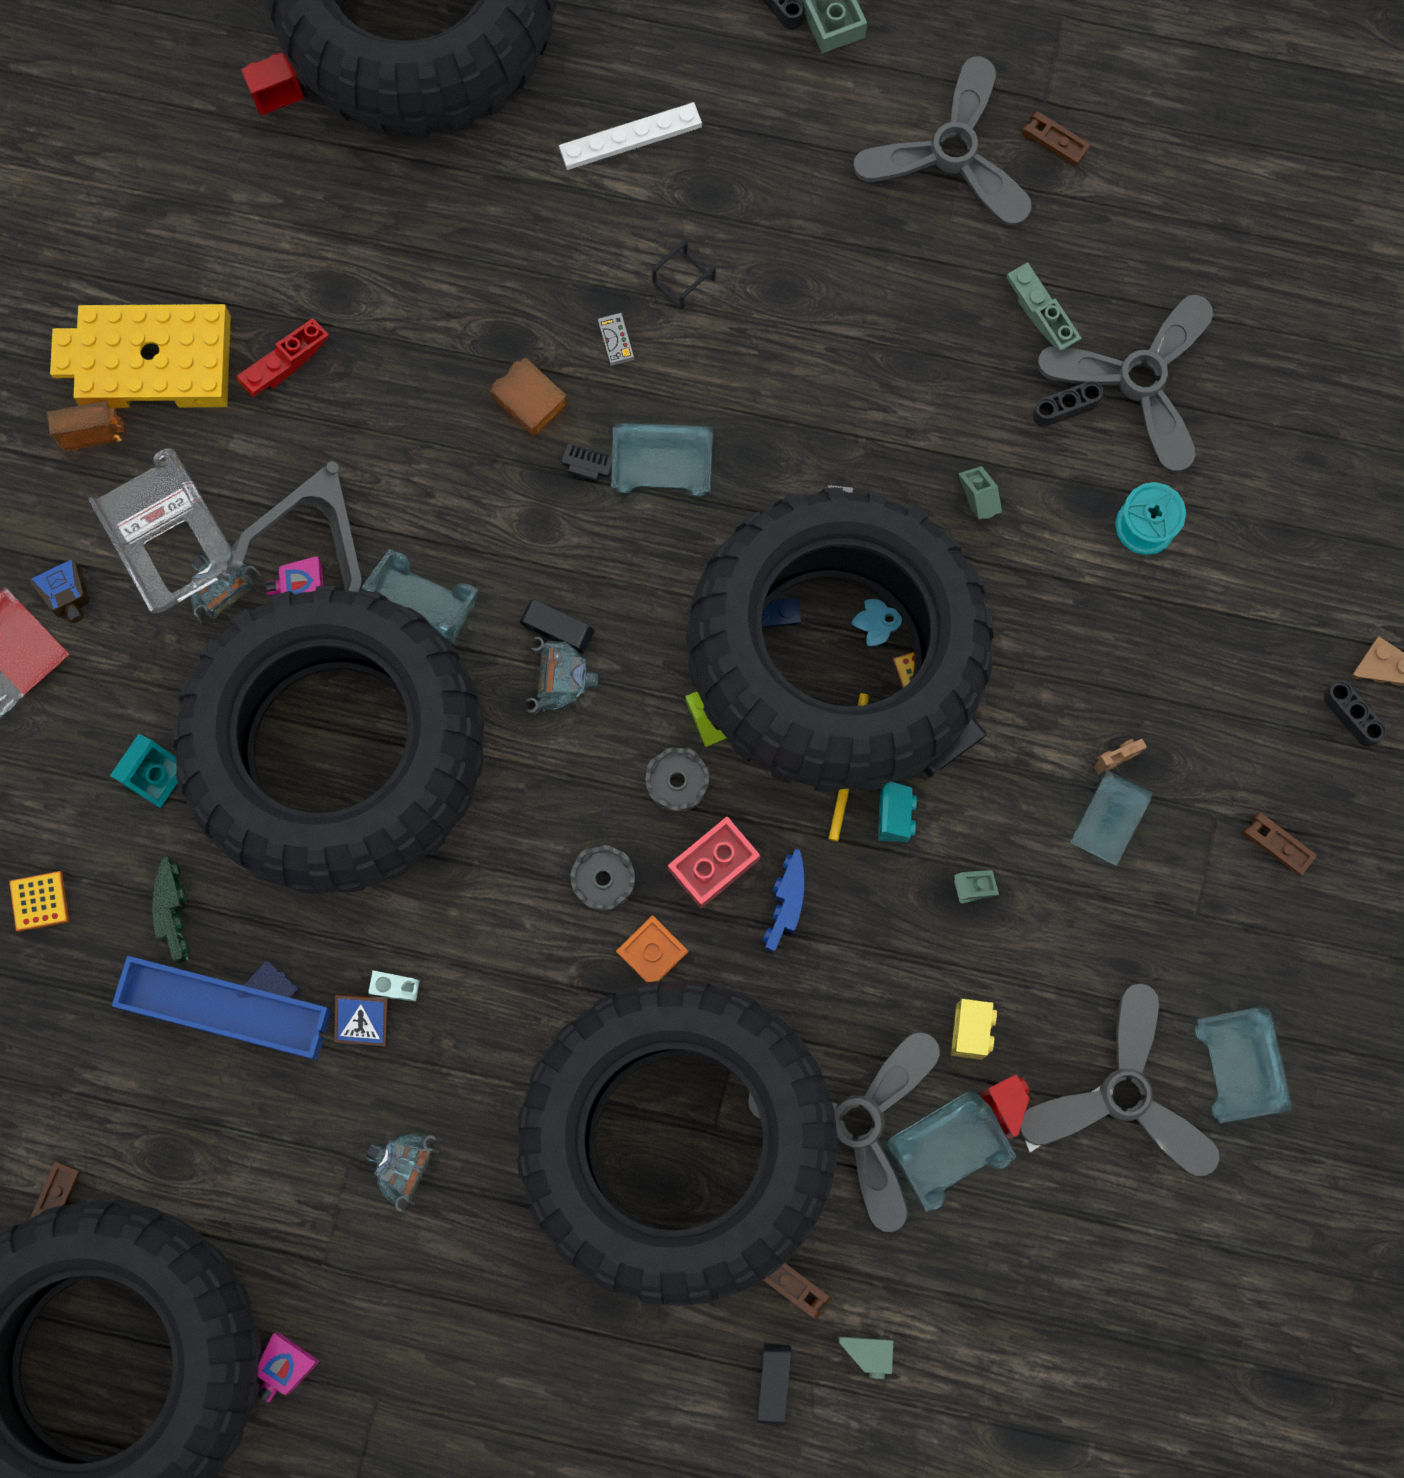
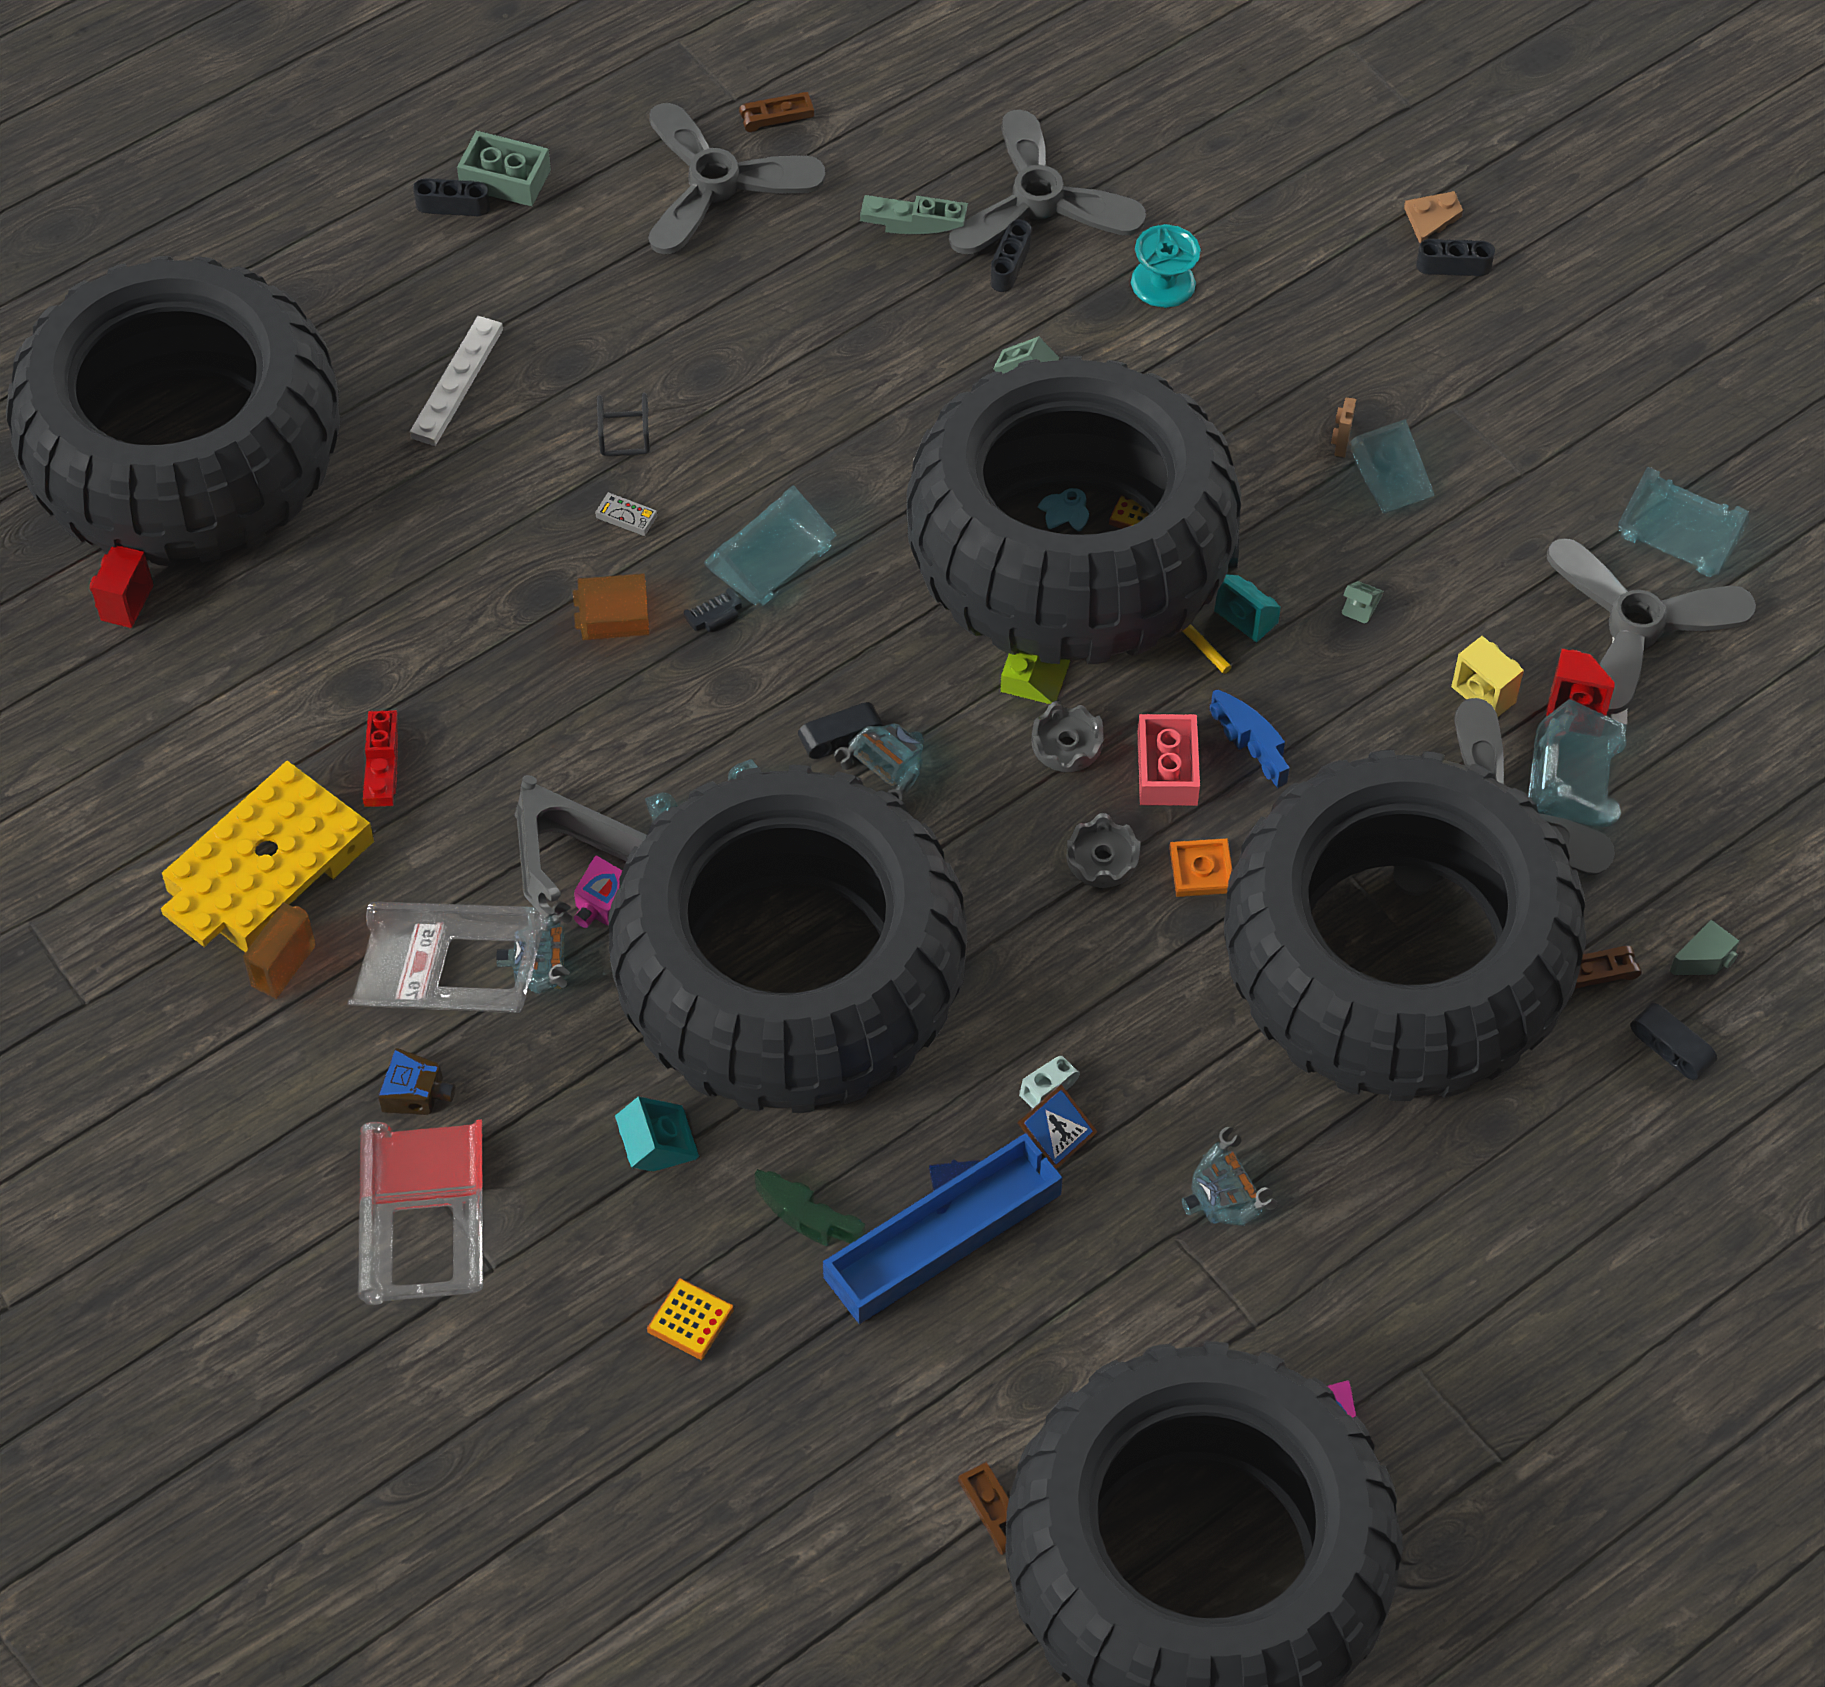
camera: 50 degrees left, 20 degrees down
reddish brown plate [1242,812,1317,876] -> none

